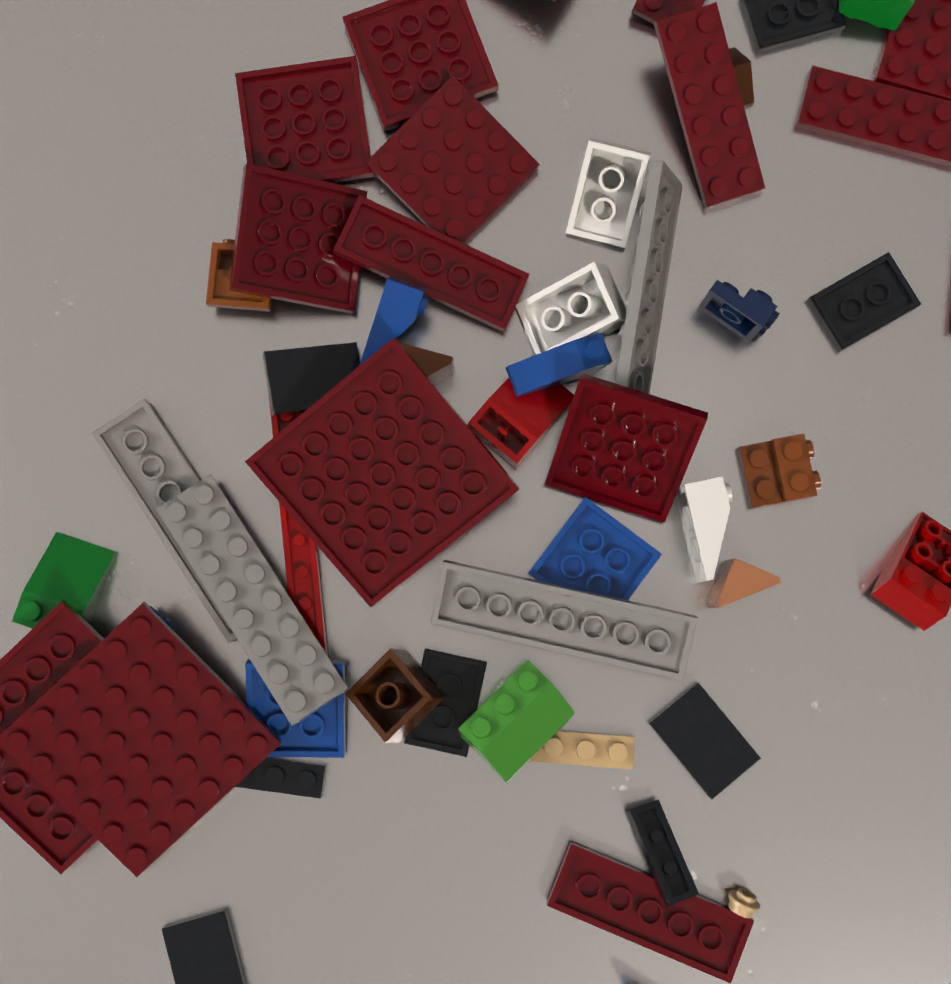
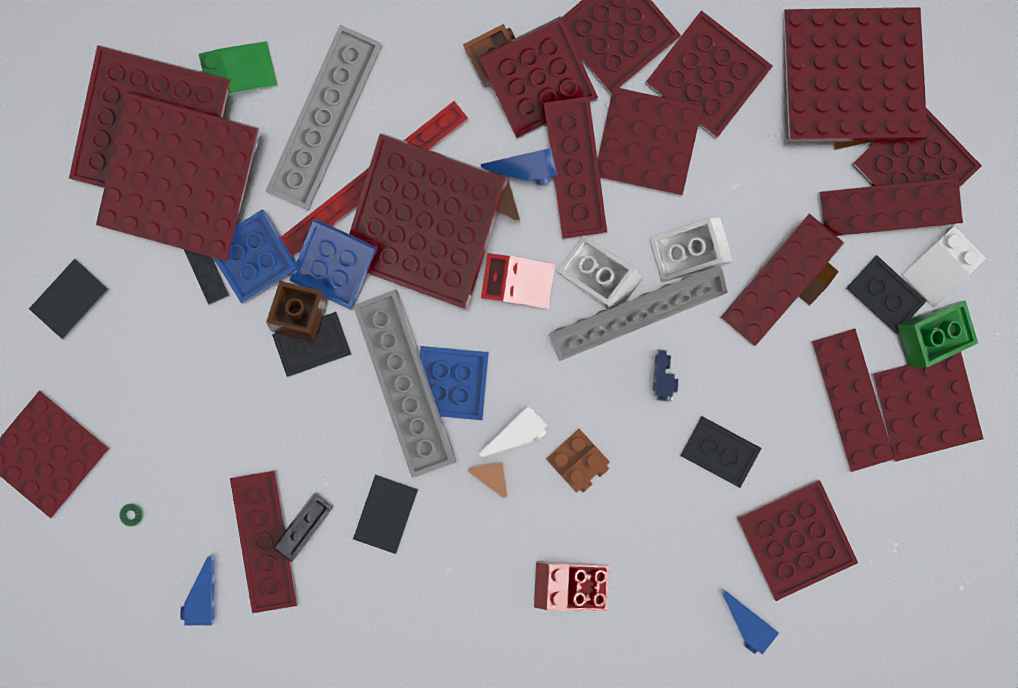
camera: 50 degrees right, 5 degrees up
light grey plate [156,474,349,726] -> none
black tile [263,342,360,416] -> none
bright green slope [458,660,575,783] -> none
blue slope [506,333,613,397] -> none
tan plate [528,730,635,770] -> none
dark red plate [545,373,708,523] -> none
tan plate [728,888,760,918] -> none
none -> blue plate [289,219,377,310]

